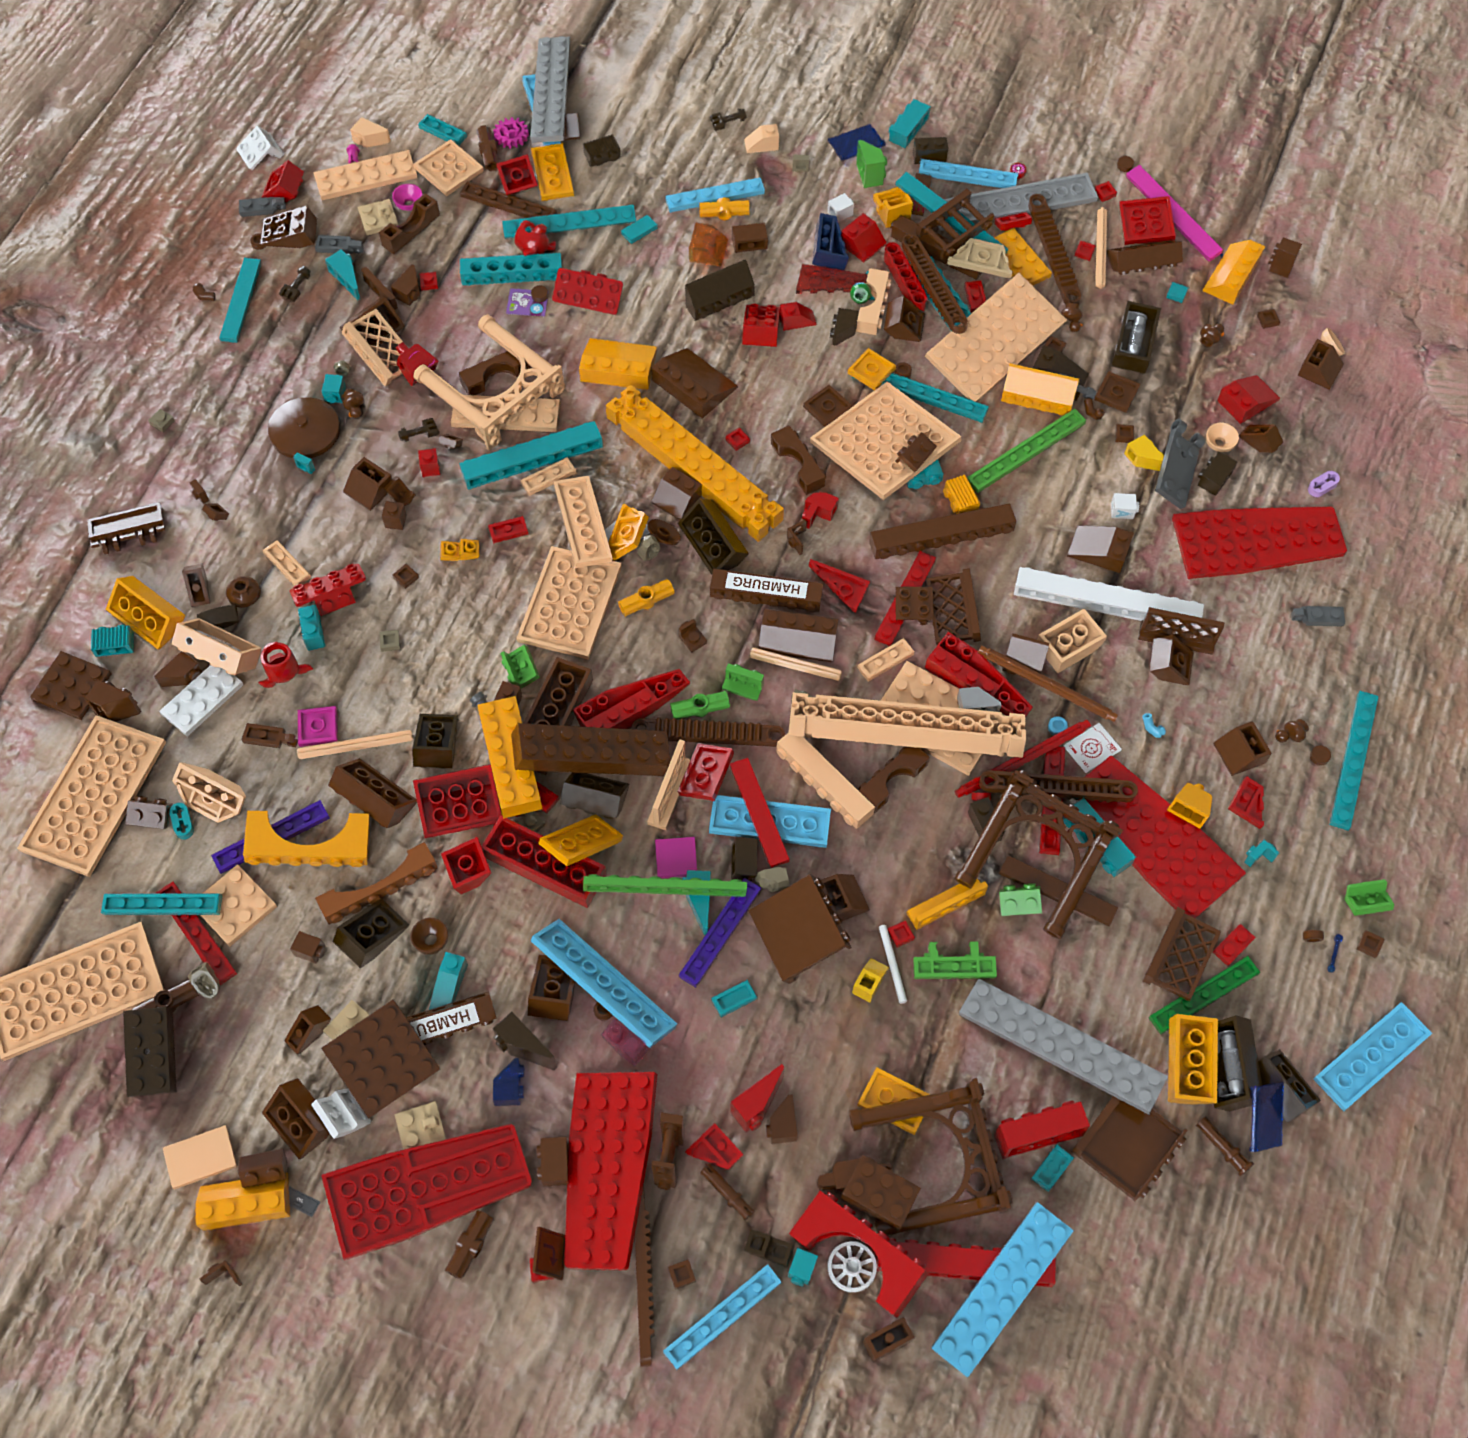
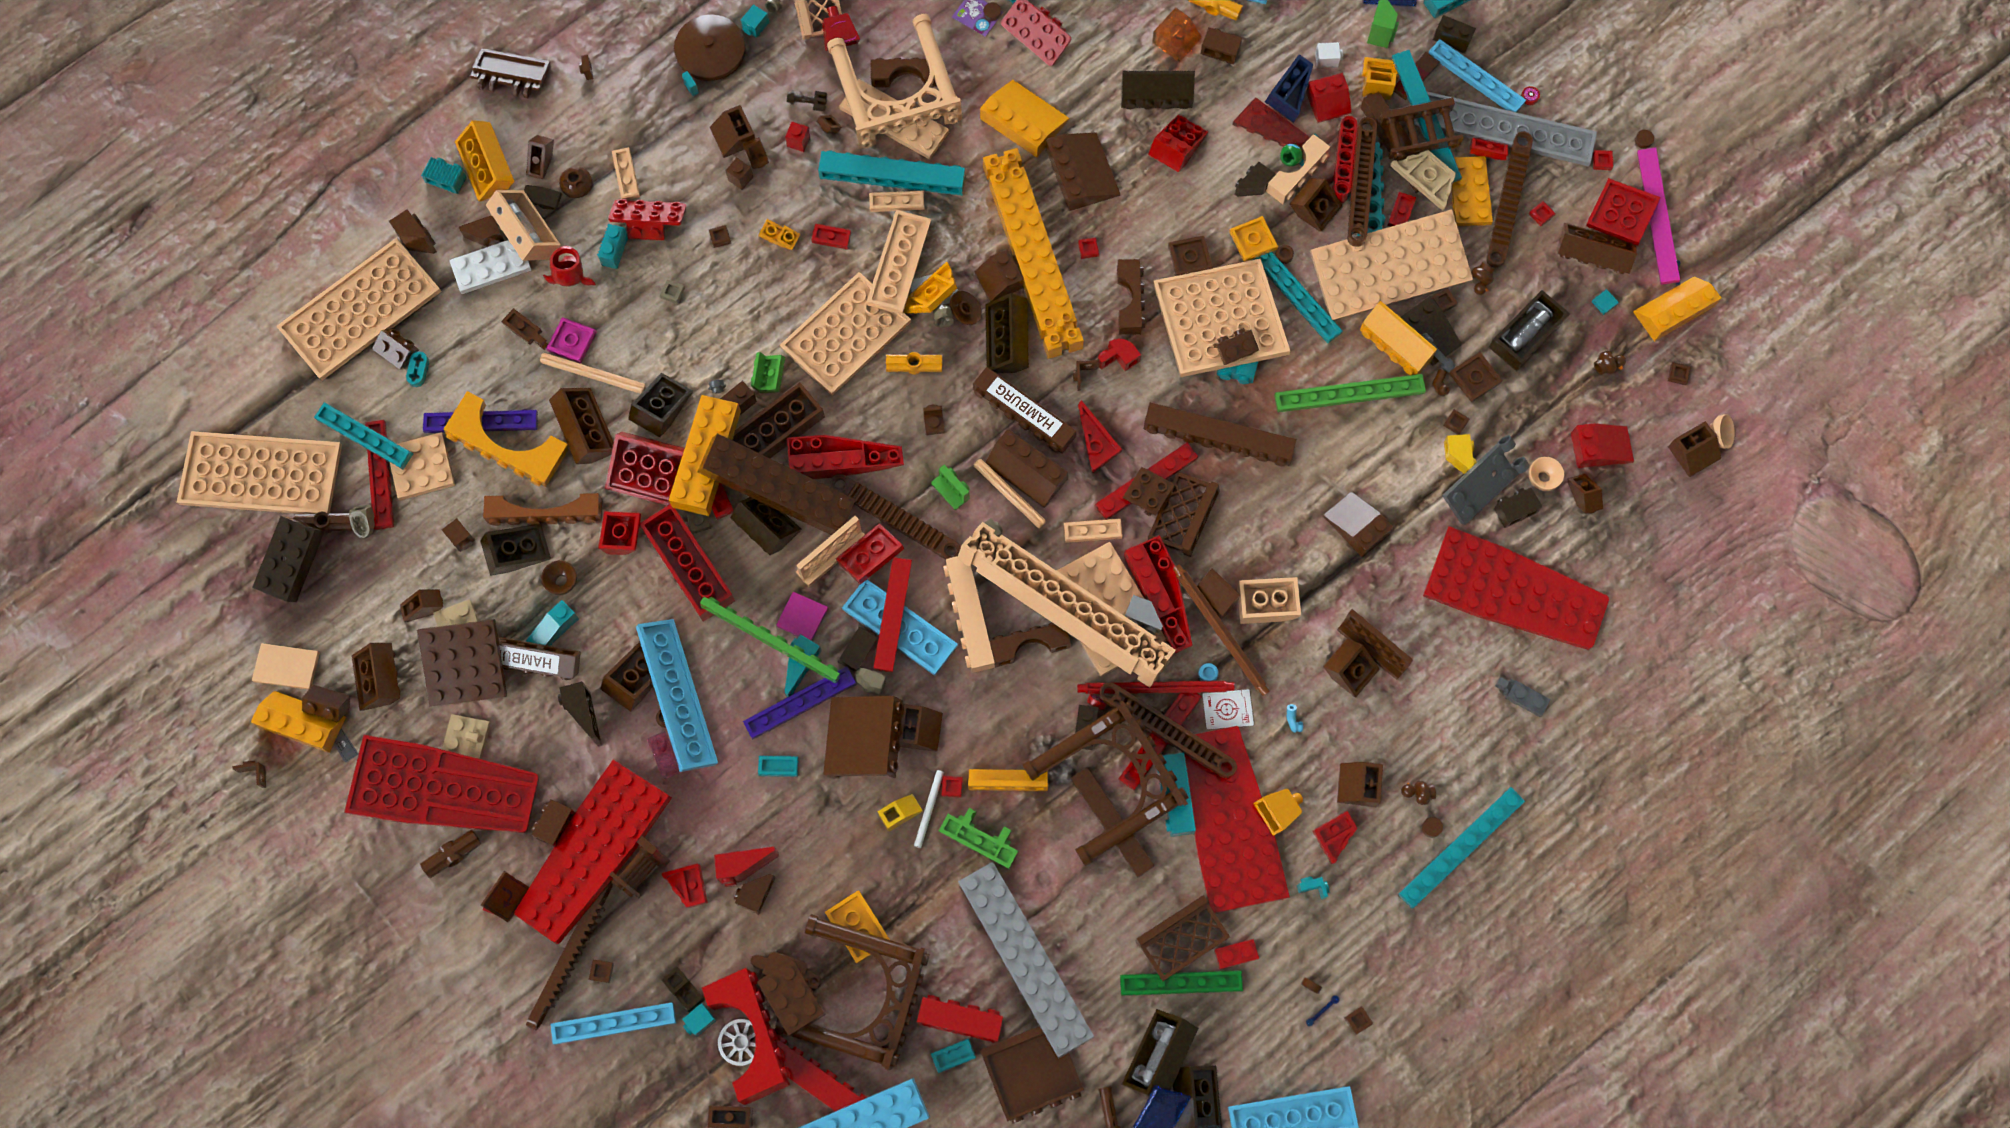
camera: 30 degrees right, 10 degrees up
reddish brown plate [30,651,112,720] -> none
light nougat wedge [172,762,246,823] -> none
reddish brown plate [202,503,229,521] -> none
white slope [311,1088,372,1139] -> none
reddish brown animal [342,389,364,418] -> none
clear blue slope [493,1058,525,1106] -> none
light orange plate [539,814,623,866] -> none
bright green piece [670,691,730,720] -> none
reddish brown pin [700,1164,755,1221] -> none
red slope [779,302,816,331] -> none
light orange brick [943,474,980,514] -> none
bright green bracket [999,883,1042,916] -> none
white brick [1014,567,1204,628] -> none
light nougat axle [1095,207,1107,289] -> none
white brick [1111,493,1139,519] -> none
light orange slope [1168,1014,1218,1105] -> none
reddish brown brick [1268,237,1302,278] -> none
lavender beam [1308,471,1340,497] -> none
bright green bracket [1345,879,1394,916] -> none

